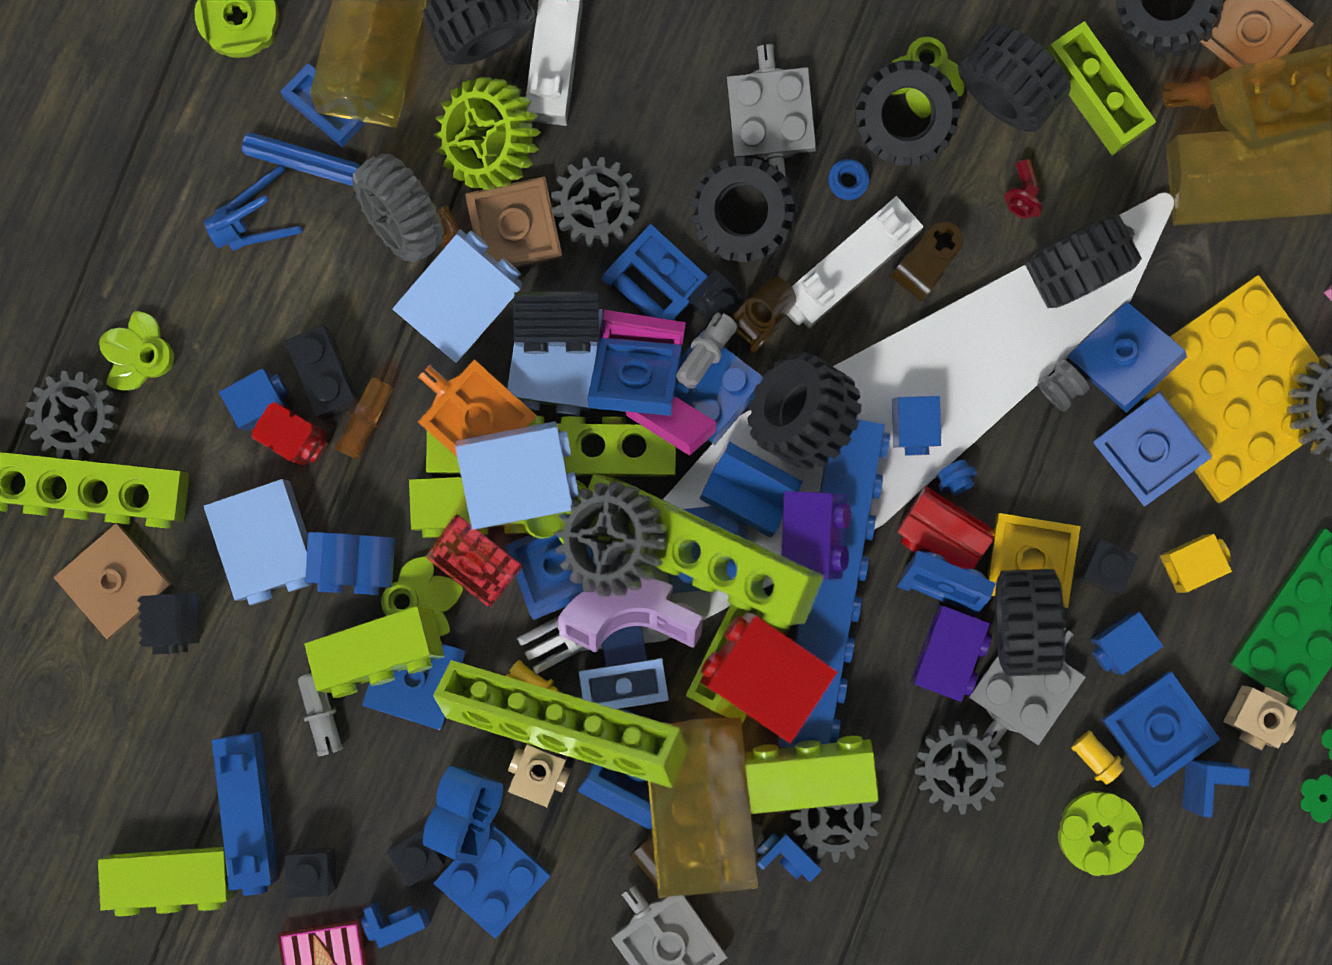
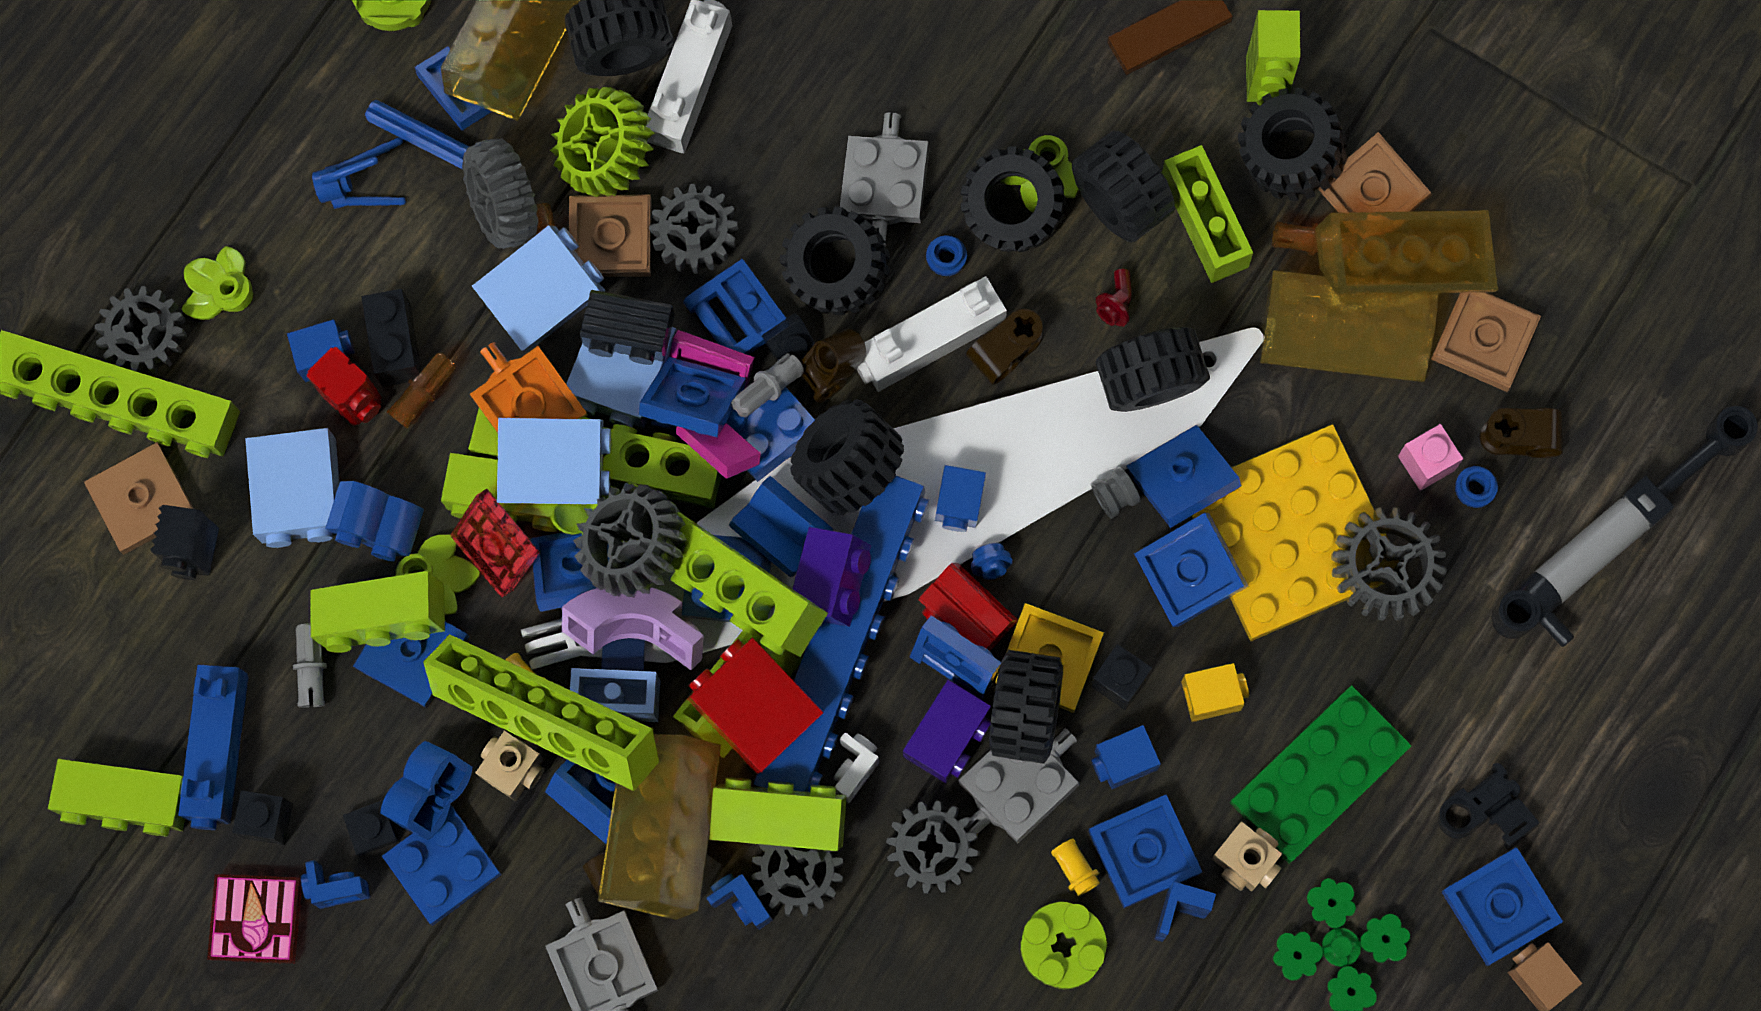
camera: 15 degrees right, 10 degrees down
none -> white bracket [833,733,879,803]

